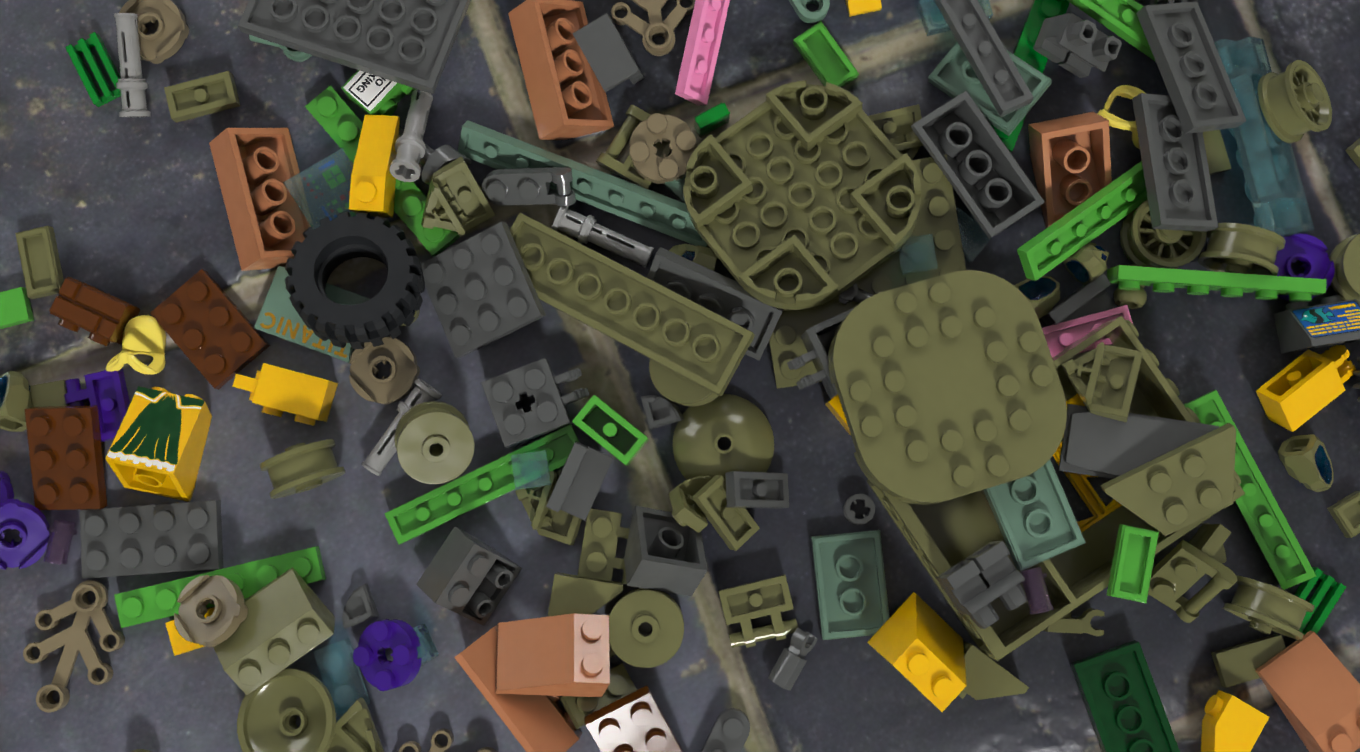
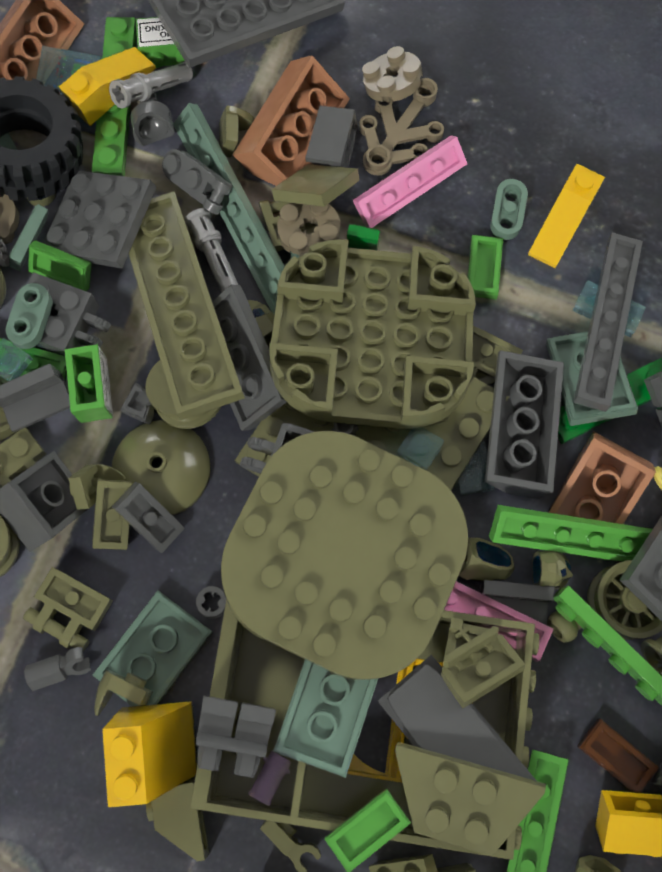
camera: 40 degrees right, 10 degrees down
olive slope [421,156,495,236] -> none
none -> sand green plate [6,283,53,349]
none -> sand green tile [9,204,48,272]
none -> bright green tile [28,240,91,291]
none -> olive plate [94,670,153,716]
none -> olive tile [219,106,255,157]
none -> olive tile [272,164,360,207]
none -> reddish brown tile [577,719,659,793]

